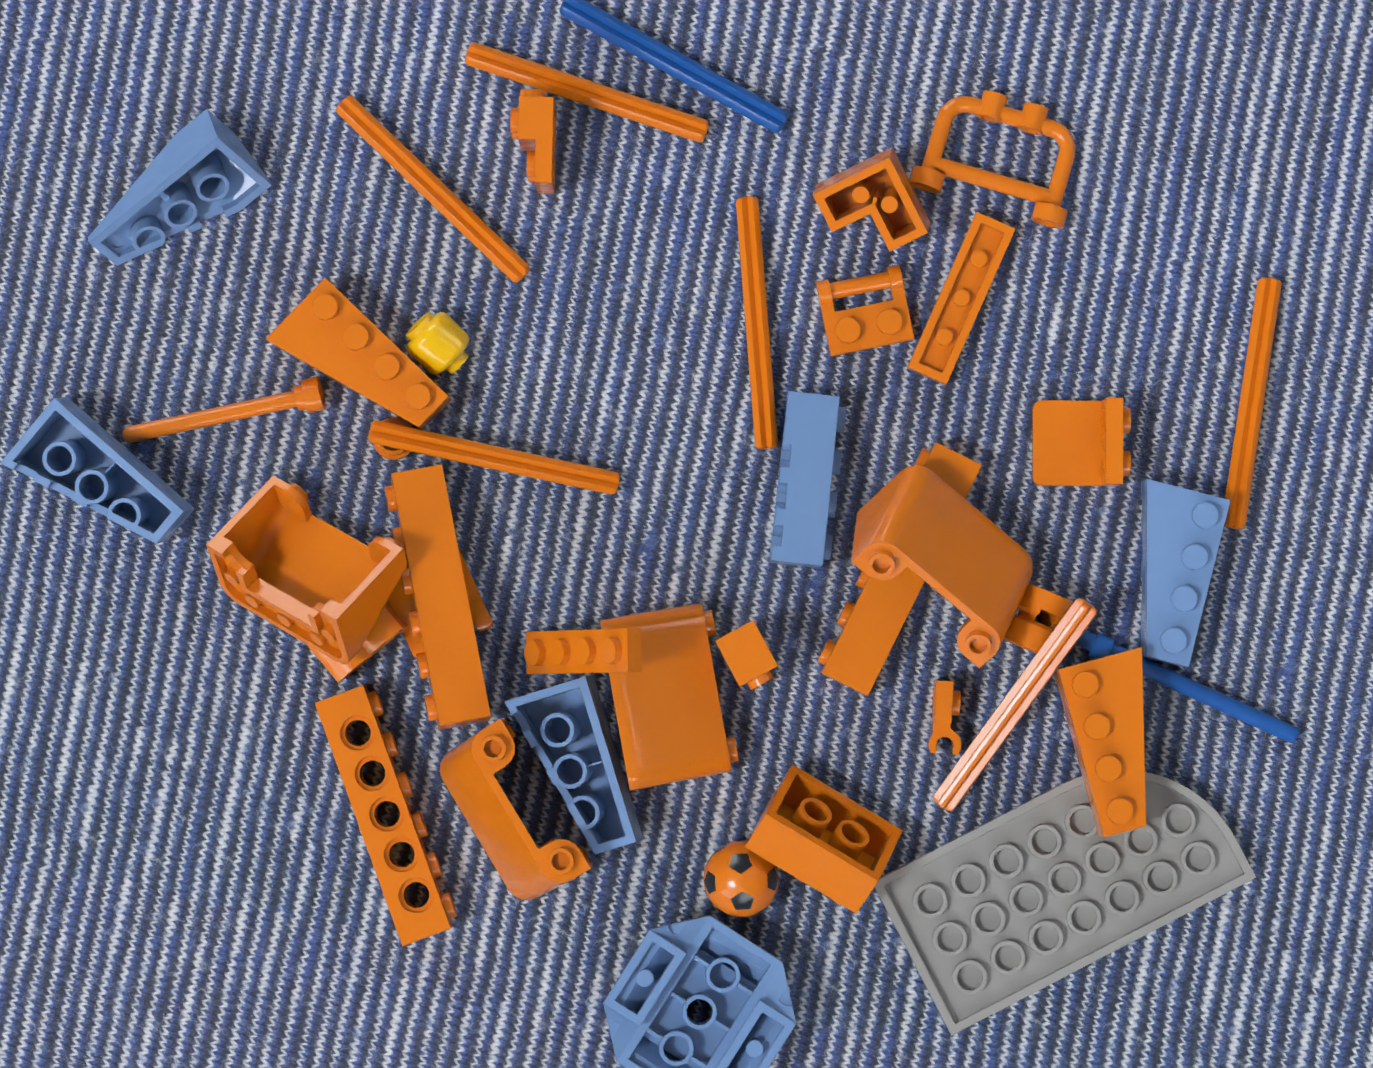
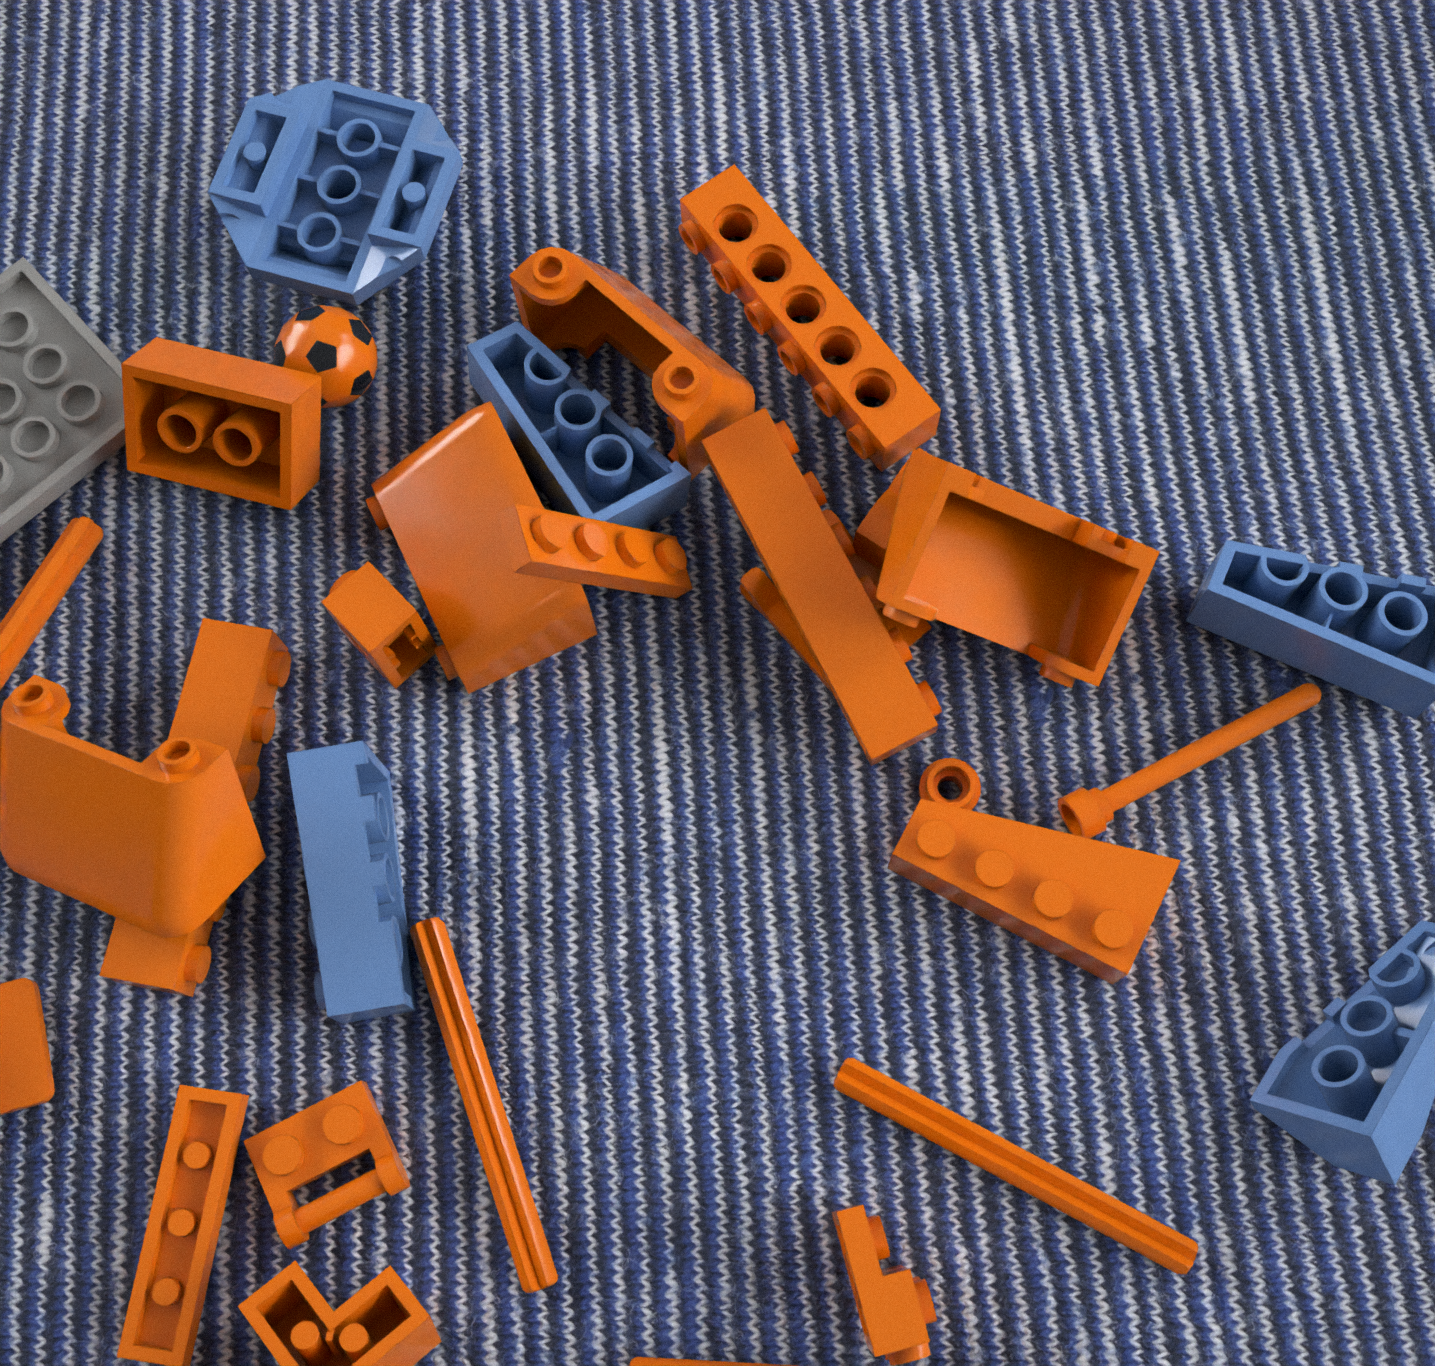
camera: 170 degrees right, 15 degrees down
orange axle [368,420,620,495] -> none
yellow head [405,311,469,375] -> none
orange plate [928,680,961,755] -> none

